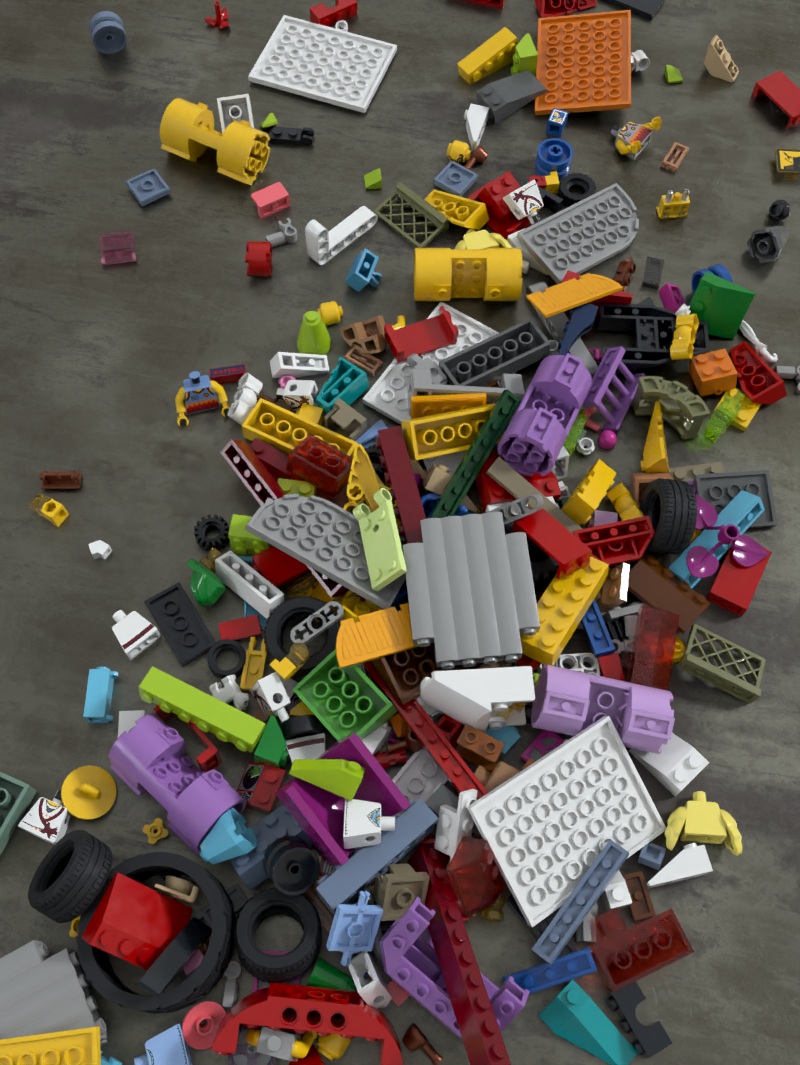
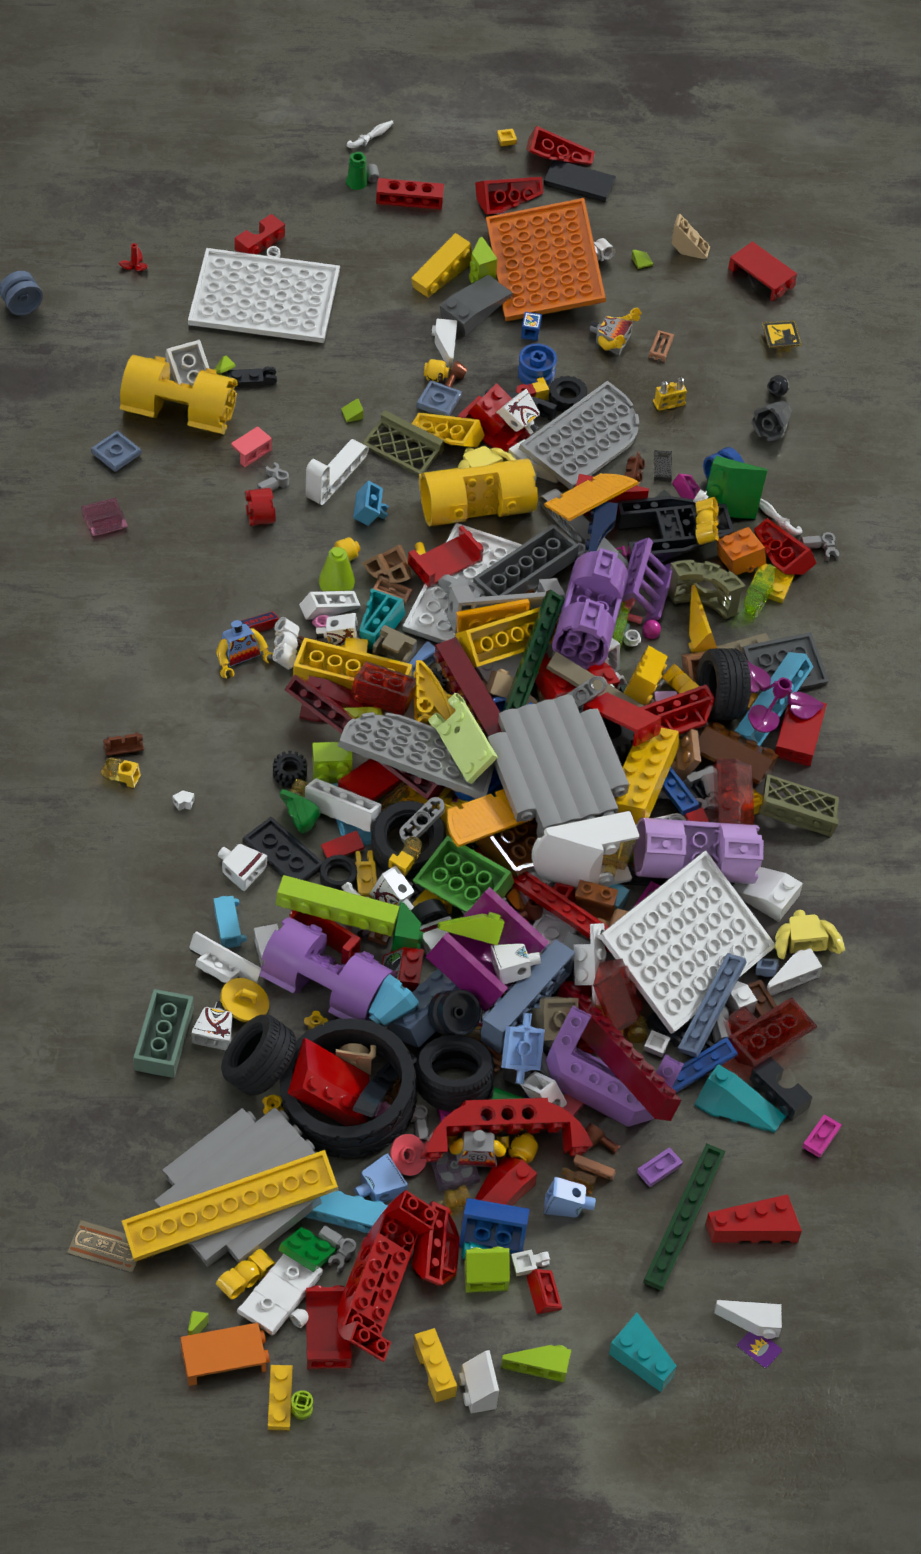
camera: 15 degrees left, 10 degrees down
none -> white bracket [189,932,261,984]
none -> white plate [643,1030,670,1057]

